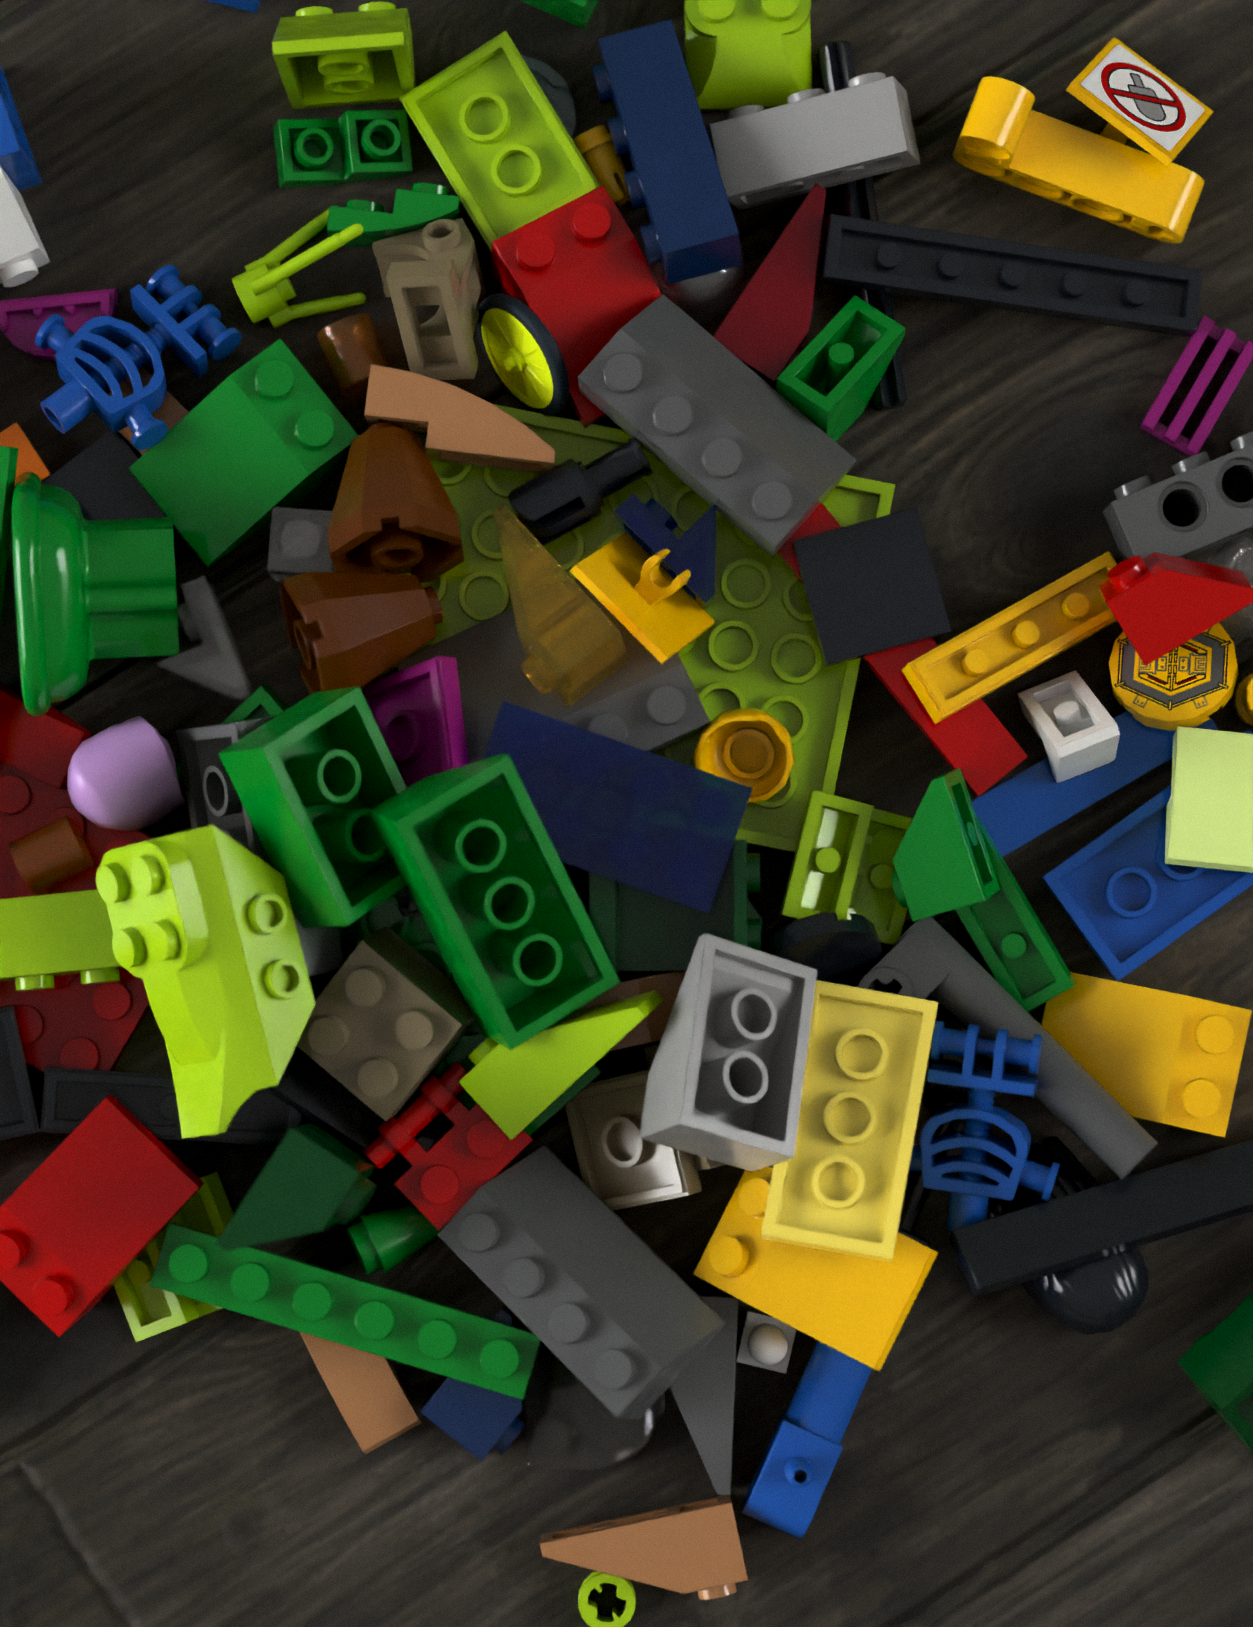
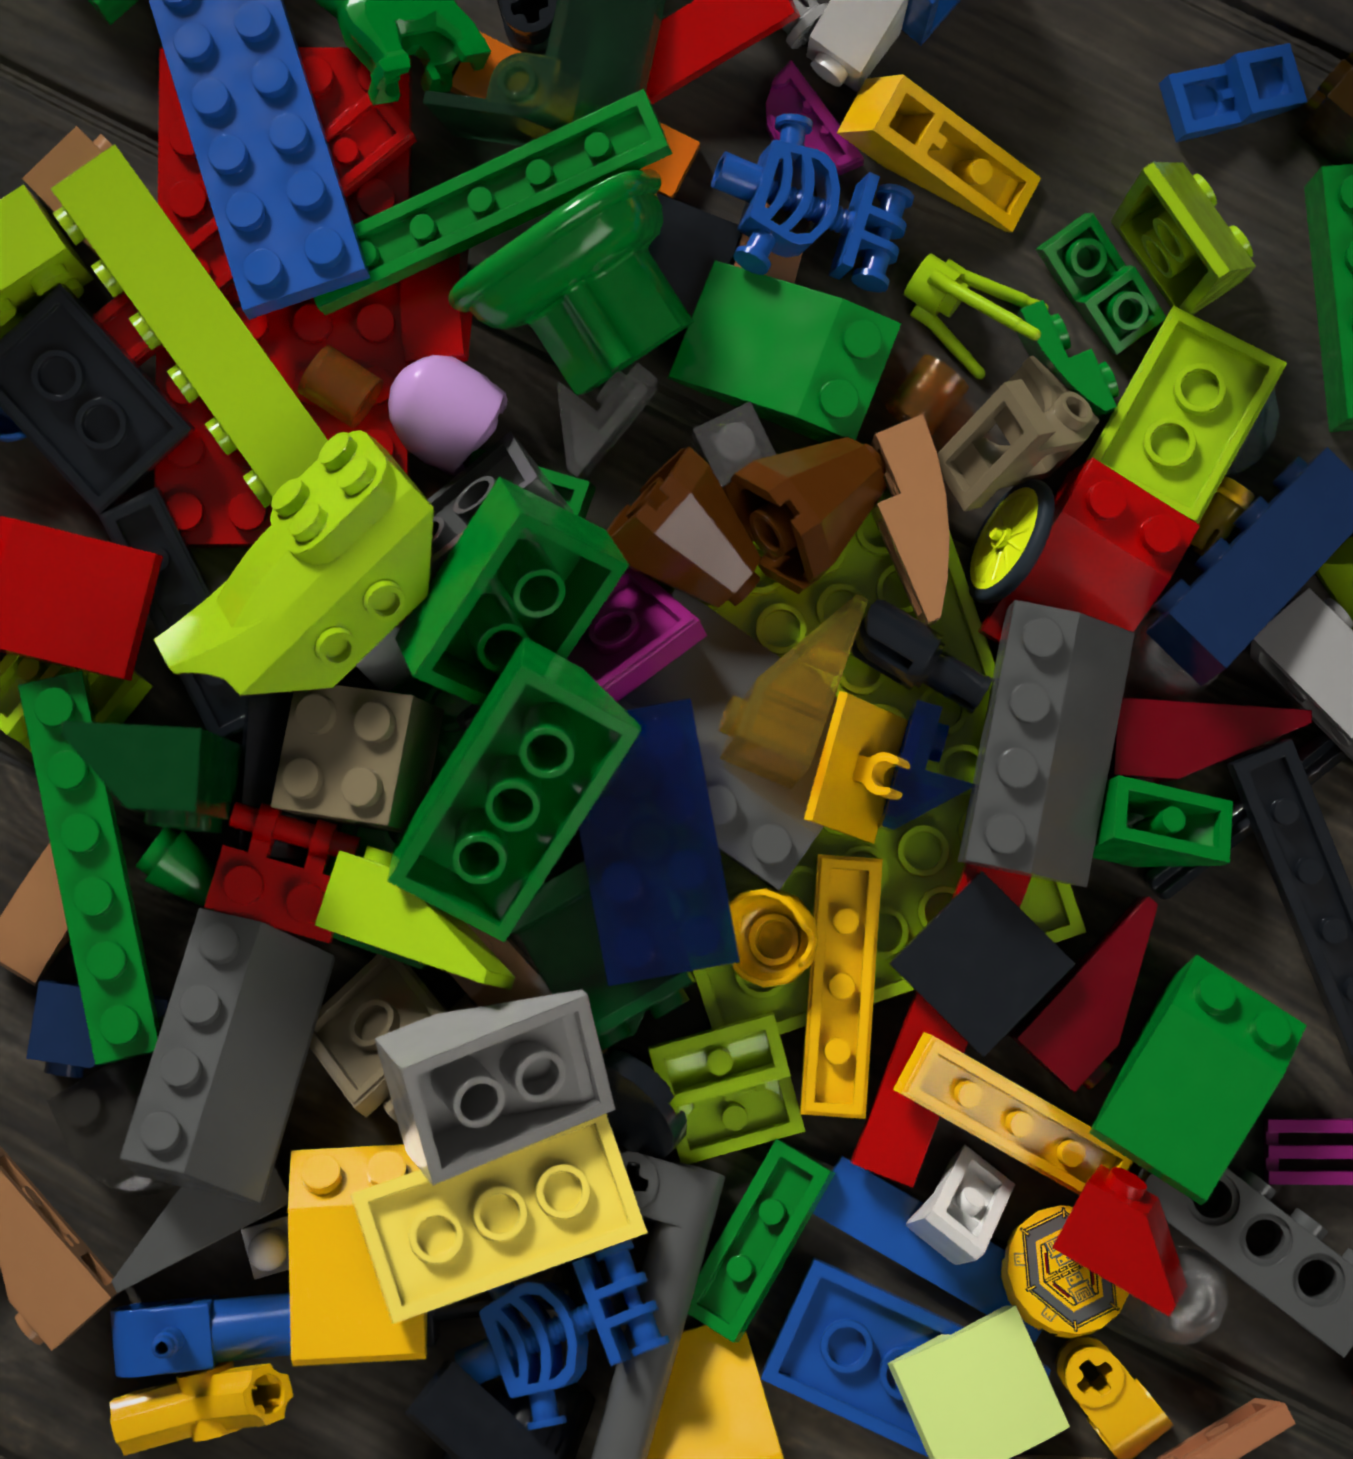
camera: 60 degrees right, 0 degrees up
green slope [891,768,1000,922] -> none
none -> yellow piece [110,1361,293,1456]
none -> yellow tile [800,854,883,1119]
none -> yellow slope [837,74,1041,232]
none -> dark red slope [1009,896,1158,1092]
none -> green slope [1089,954,1307,1205]

